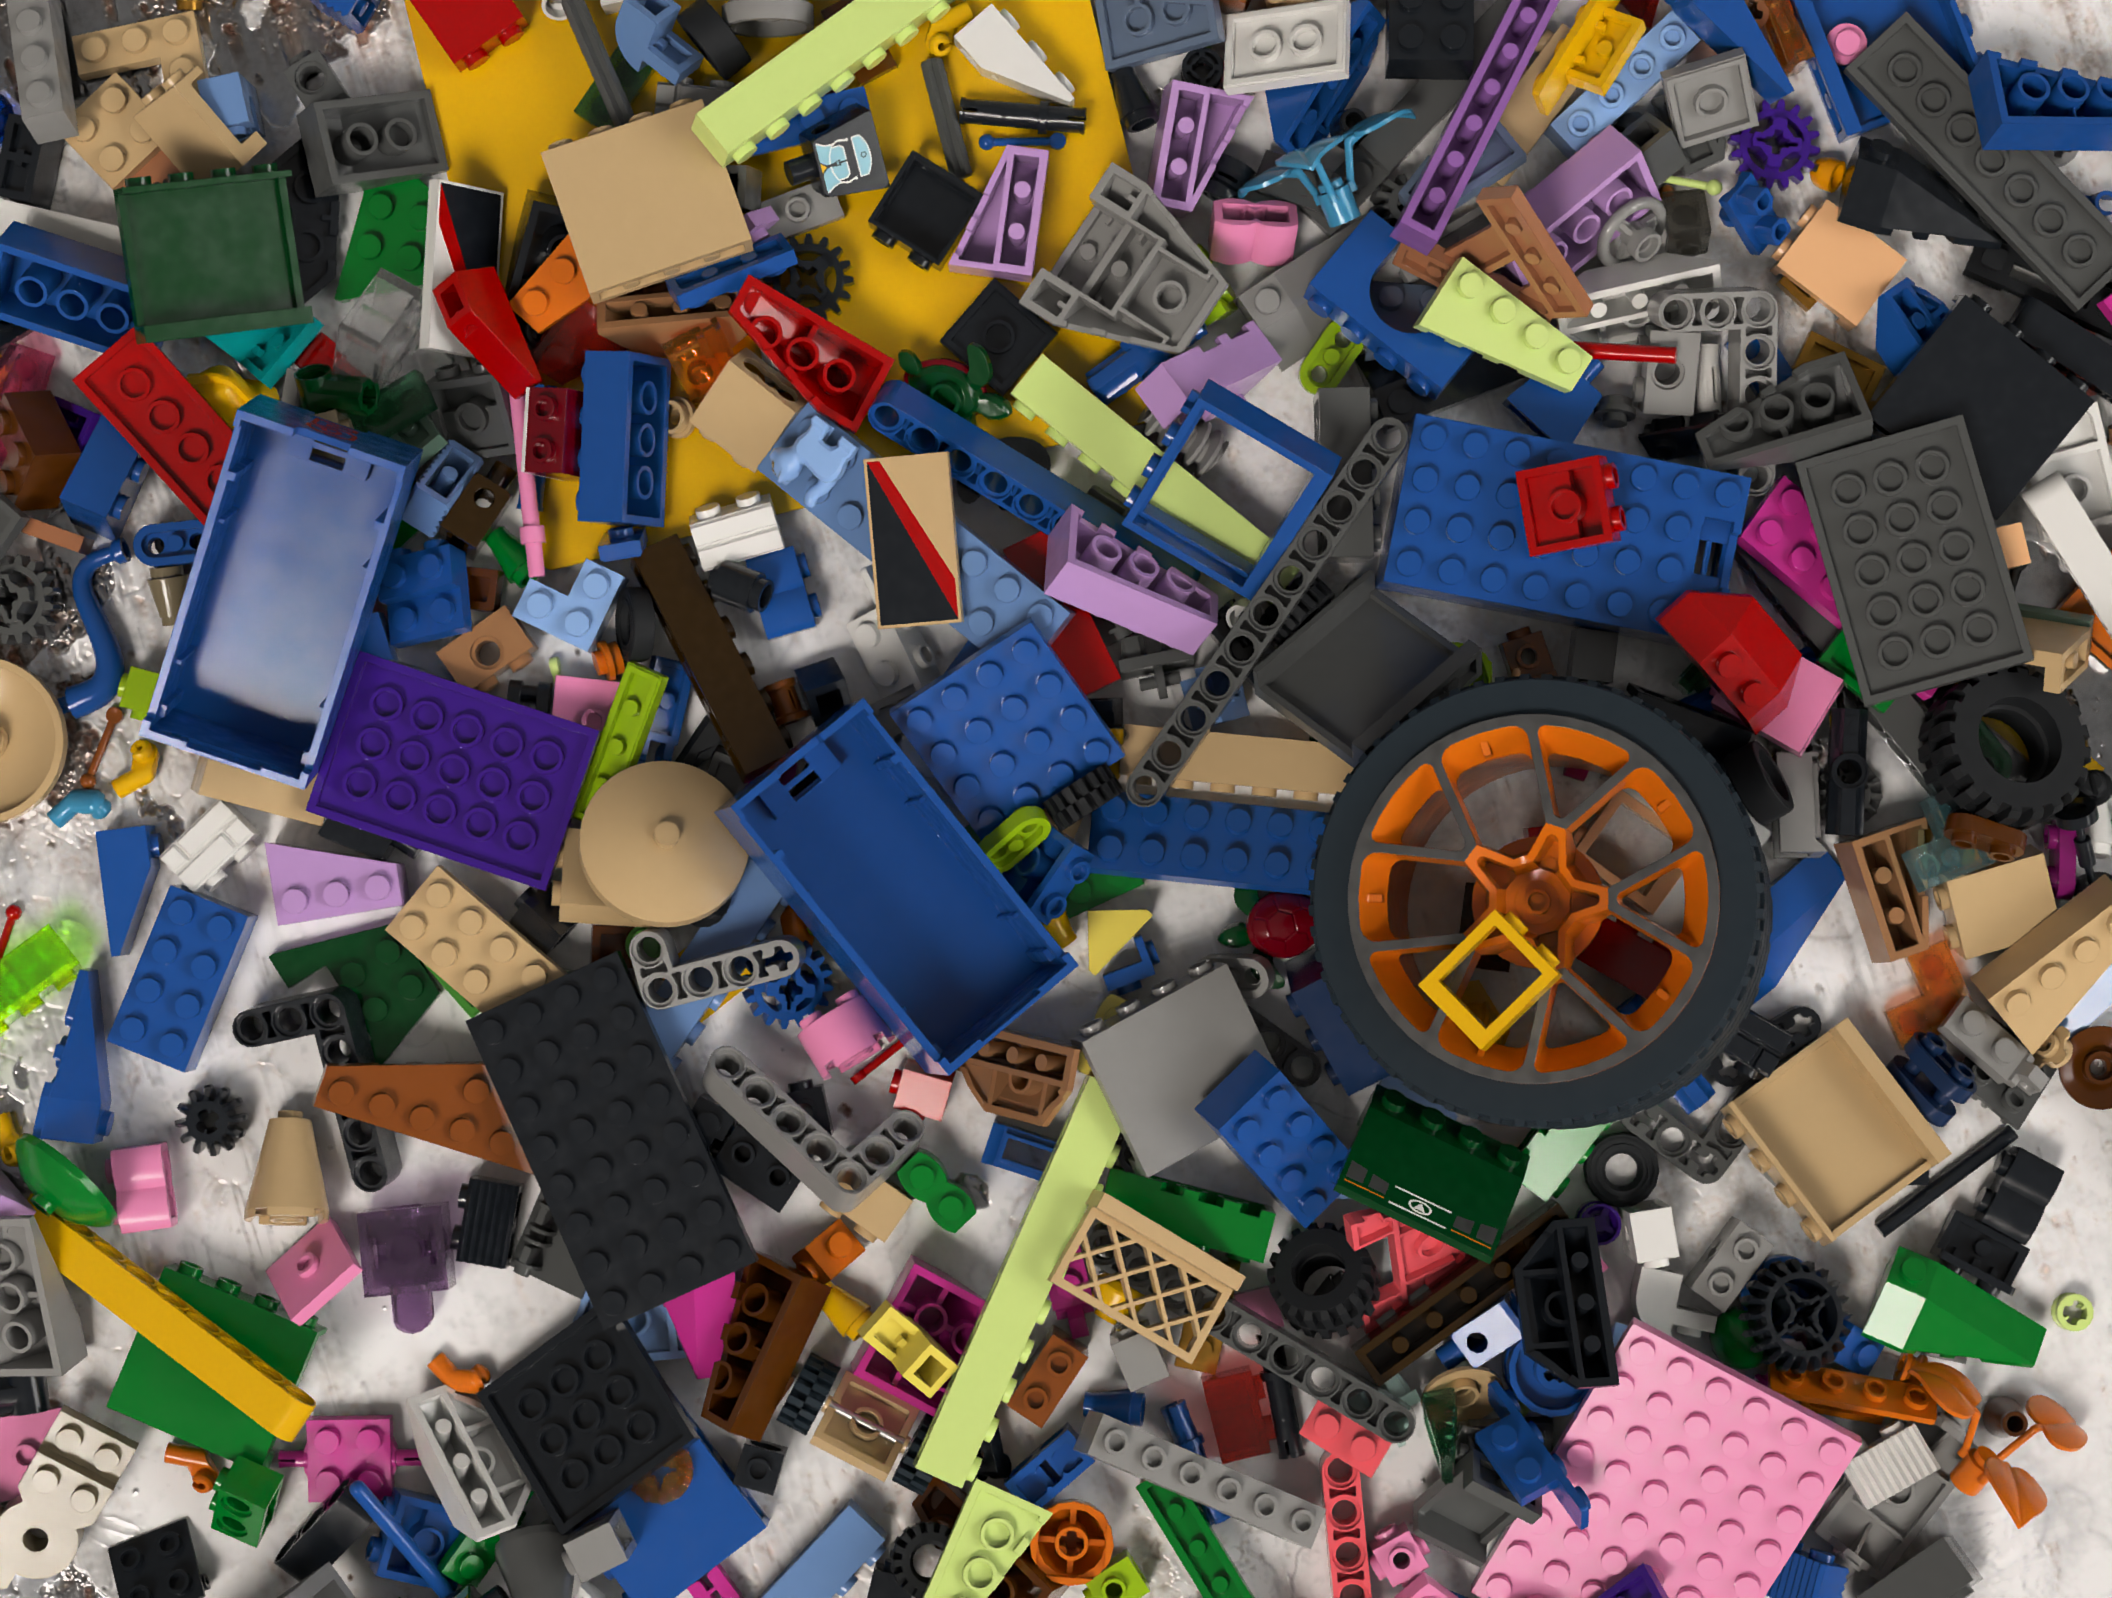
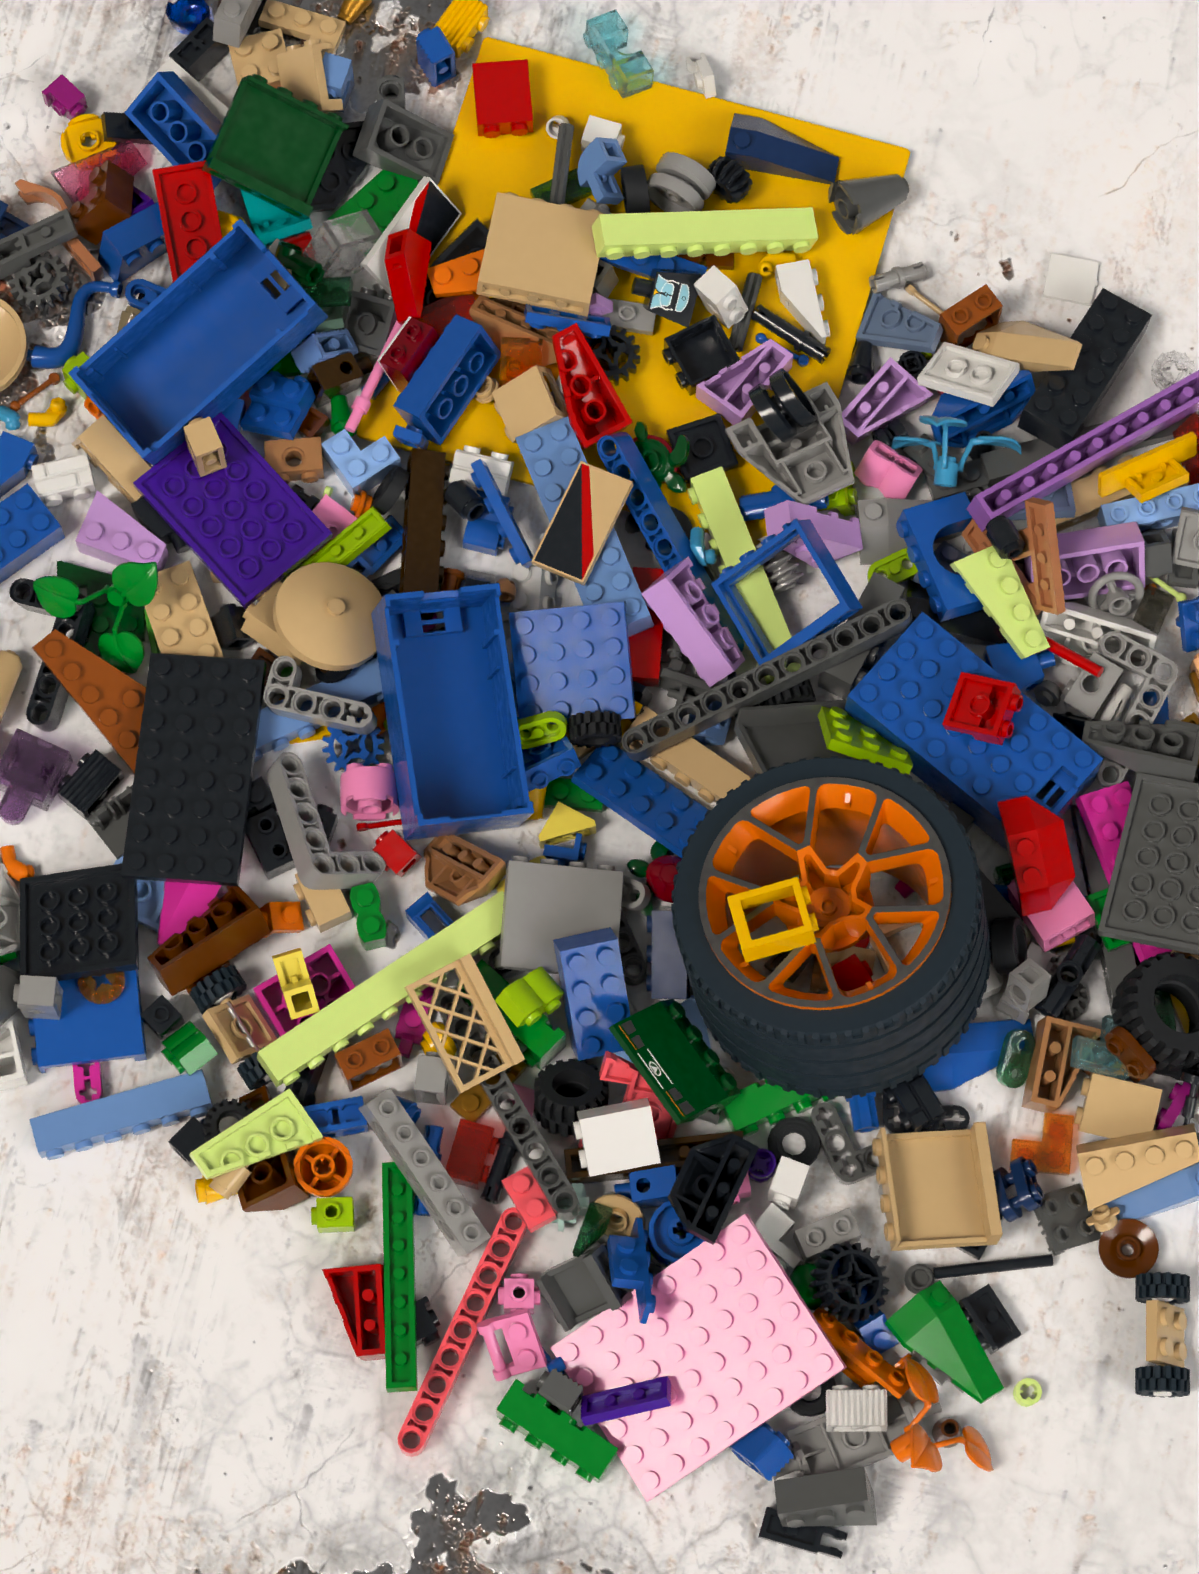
camera: 25 degrees right, 15 degrees down
light blue animal [769,415,859,508] -> none
yellow cone [822,1281,873,1341] -> none
light grey hinge [1937,996,2050,1096] -> none
black brick [1973,1146,2064,1245] -> none
none -> green plant [33,562,158,674]
none -> green brick [161,1021,218,1076]
none -> tan brick [183,417,227,477]
none -> blue plate [470,459,533,568]
none -> lime brick [495,966,565,1028]
none -> medium nougat hinge [496,578,516,602]
none -> white brick [573,1098,661,1177]
none -> dark azure arm [690,527,717,567]
none -> white brick [693,265,748,329]
none -> black wheel [748,368,818,443]
none -> lime plate [818,706,913,775]
none -> dark grey plate [904,1264,934,1294]
none -> black brick [986,516,1025,560]
none -> clear green plate [996,1029,1035,1088]
none -> light grey brick [1005,957,1051,1013]

